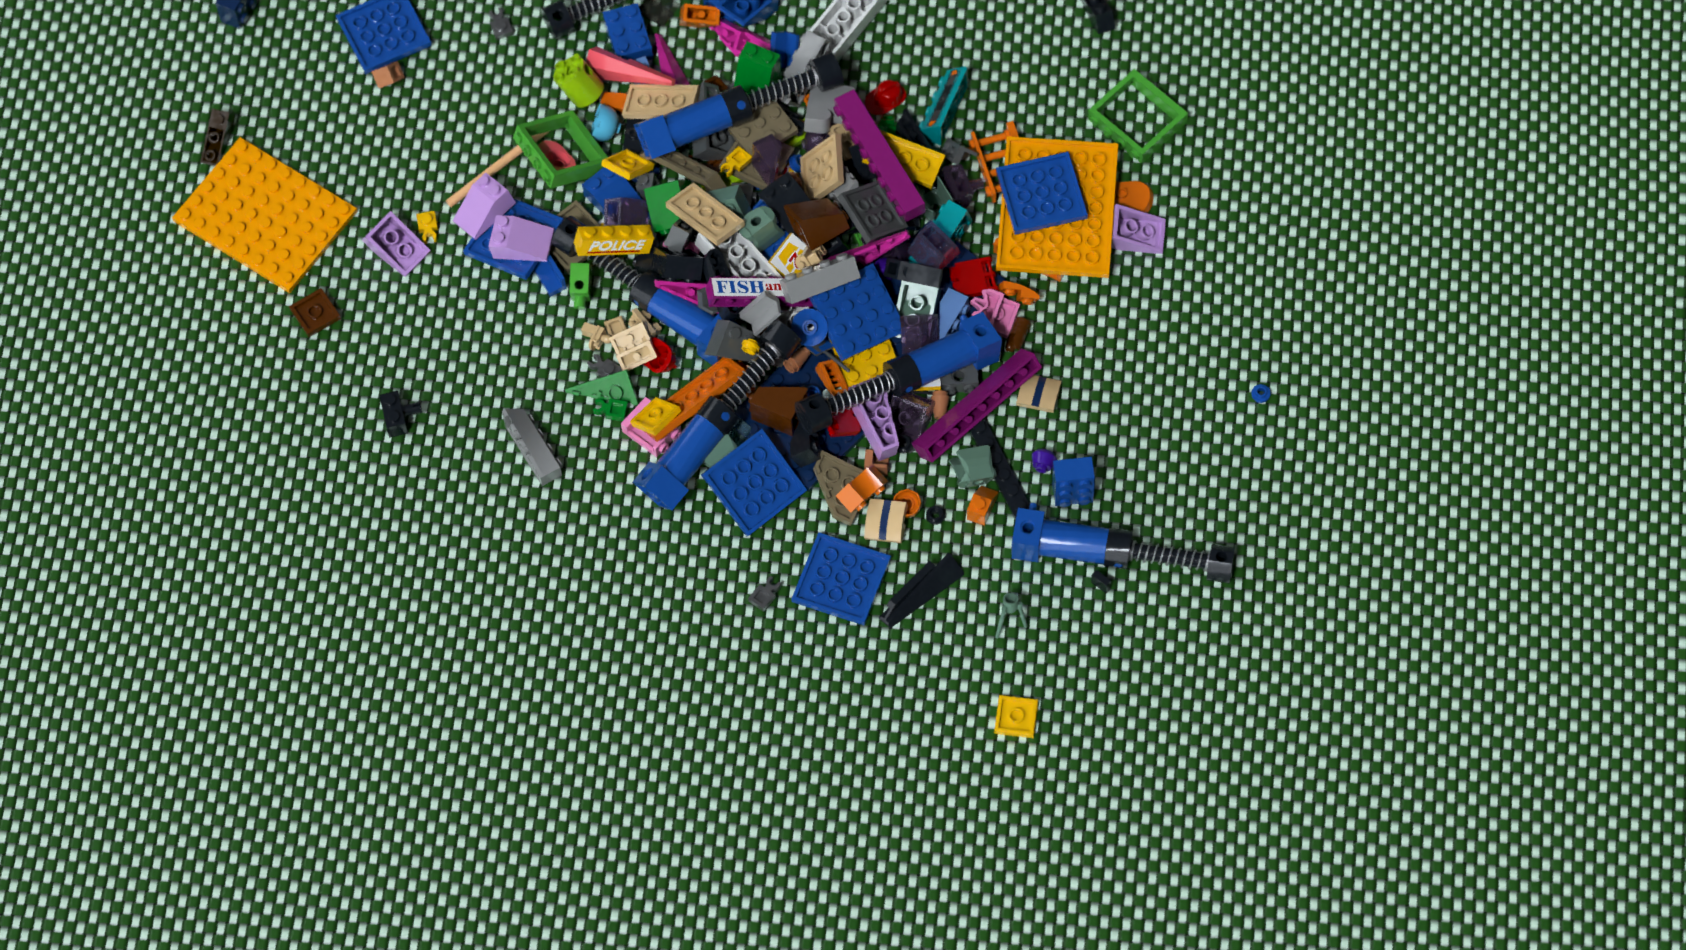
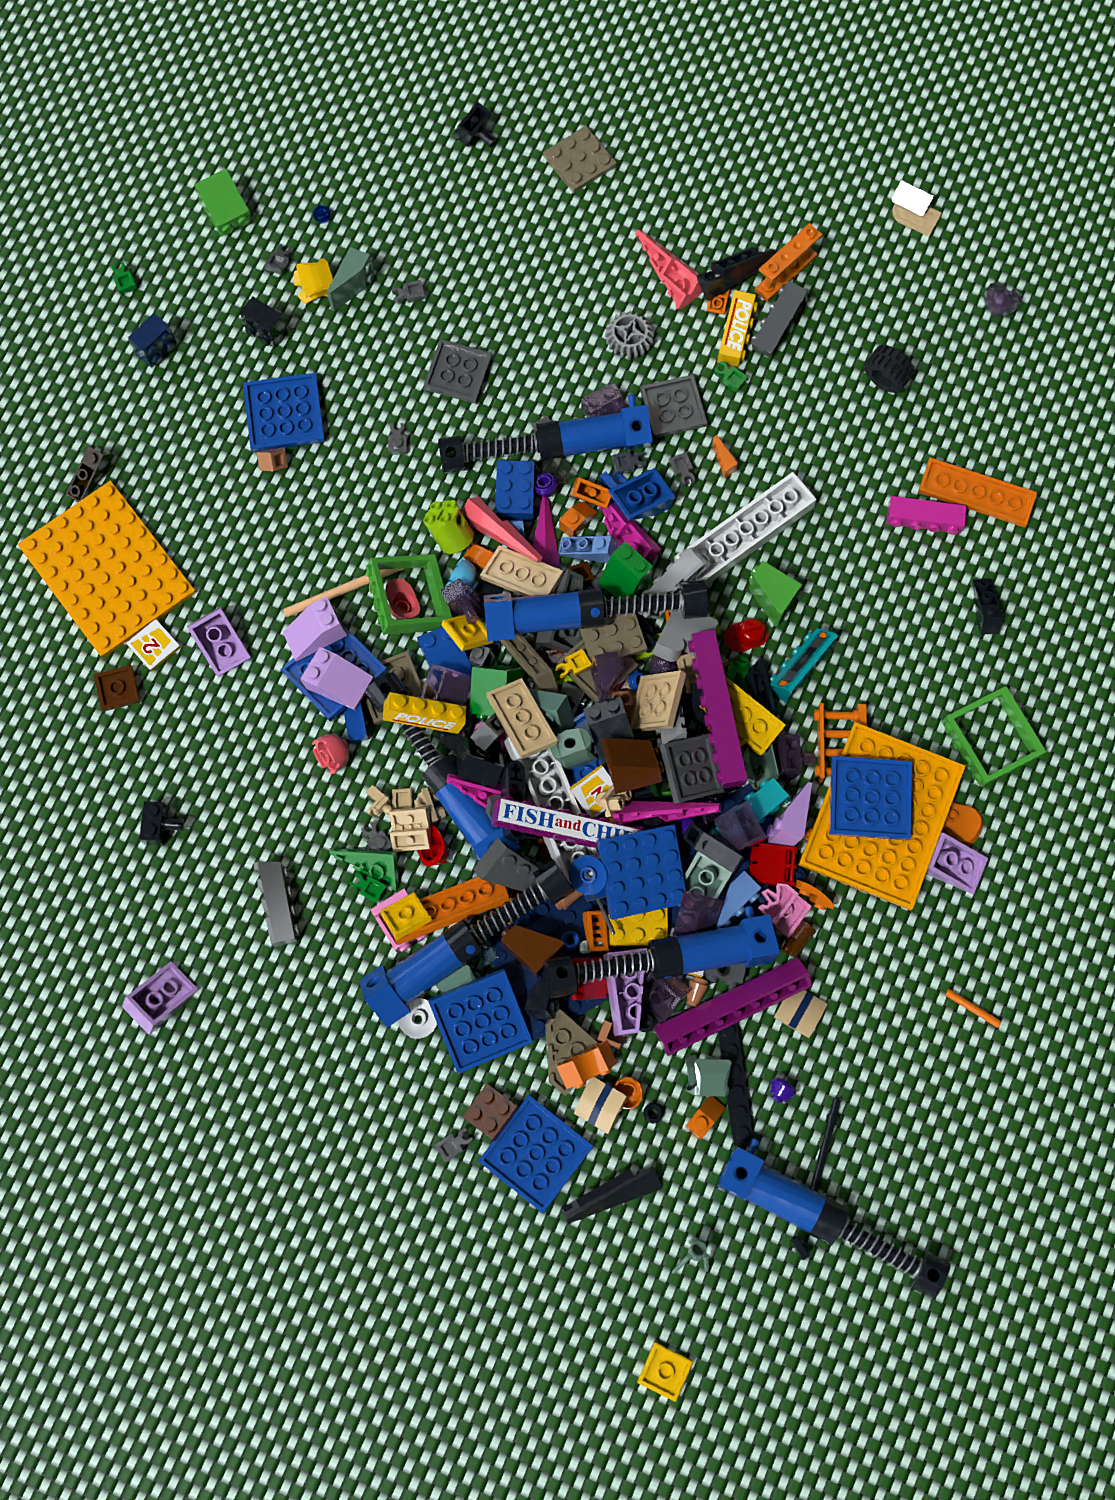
camera: 15 degrees right, 10 degrees up
yellow plate [416,211,438,244] -> none
bright green torso [570,263,593,310] -> none
light grey panel [739,290,781,336] -> none
yellow plate [741,338,760,355] -> none
blue panel [770,31,799,69] -> none
light grey wedge [779,253,861,304] -> none
dark grey panel [940,137,978,165] -> none
blue brick [1052,457,1095,507] -> none
blue plate [1251,384,1271,403] -> none
none -> lavender slope [122,962,198,1035]
none -> tile [126,619,181,672]
none -> coral cylinder [312,734,349,774]
none -> white dish [398,998,437,1039]
none -> clear purple brick [440,578,482,624]
none -> reddish brown plate [462,1084,519,1142]
none -> dark purple cone [534,473,557,498]
none -> medium blue slope [558,536,621,563]
none -> orange slope [559,501,597,537]
none -> bright green slope [749,561,802,627]
none -> lavender slope [767,782,812,847]
none -> black bar [810,1098,841,1192]
none -> orange bar [945,989,1002,1028]

